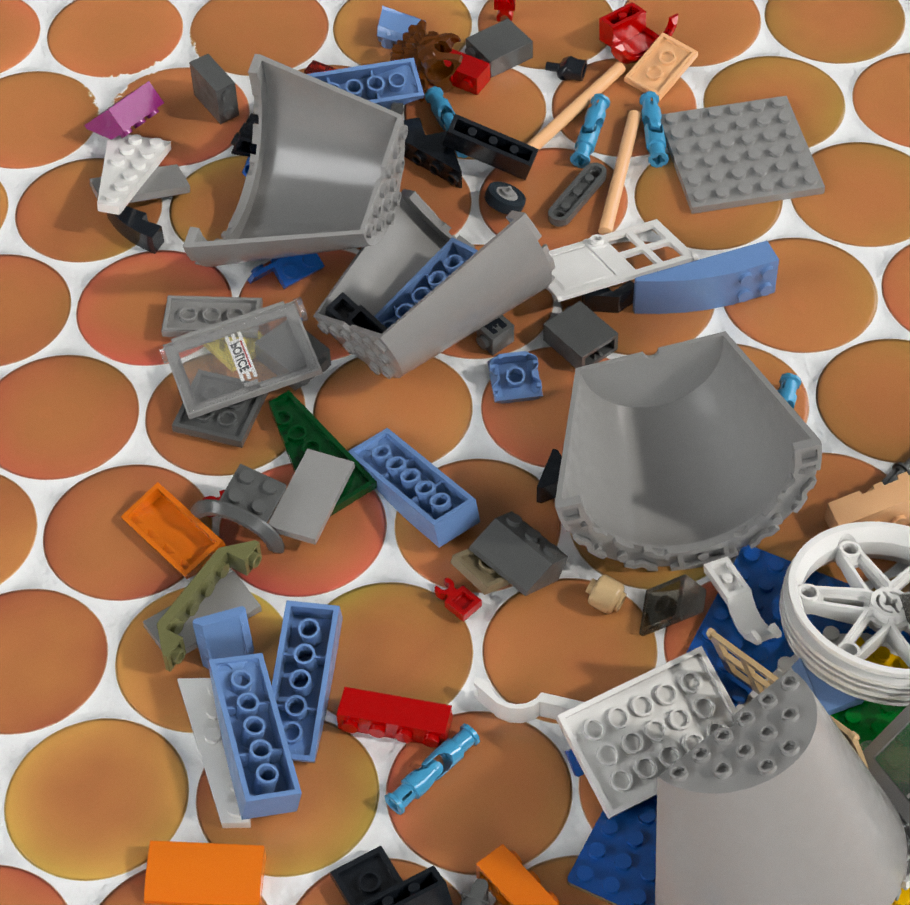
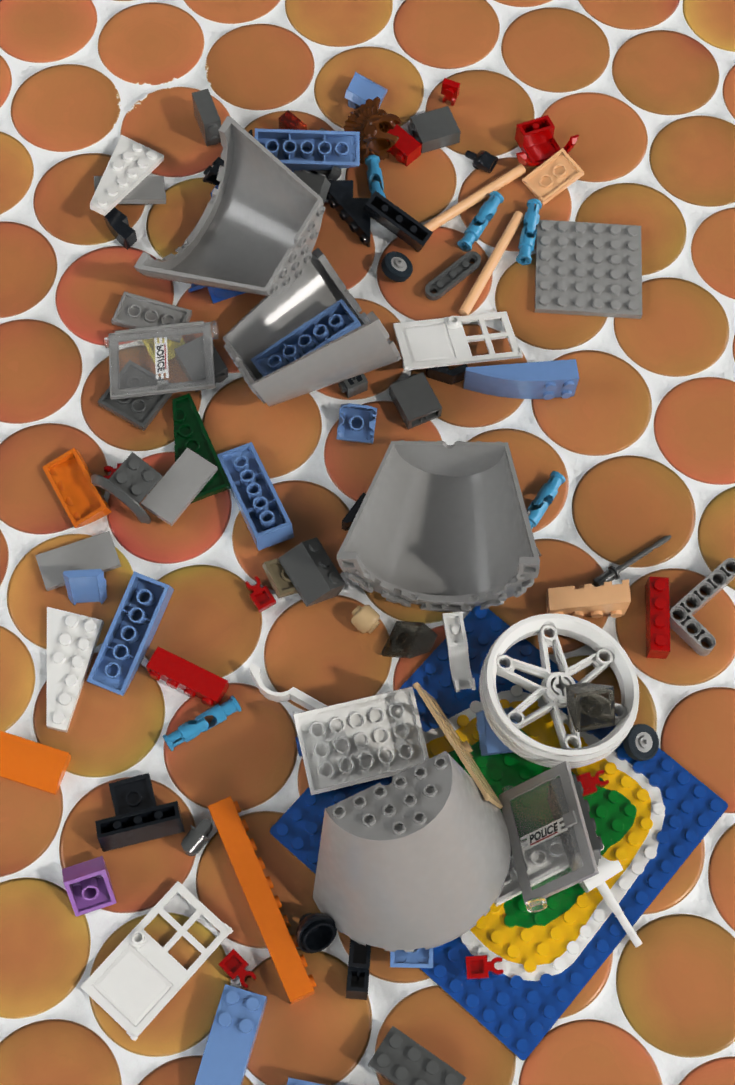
camera: 10 degrees right, 15 degrees up
magenta slope [84,81,164,140] -> none
olive slope [157,540,262,672] -> none
medium blue slope [208,653,302,820] -> none
black slope [325,292,388,334] -> none

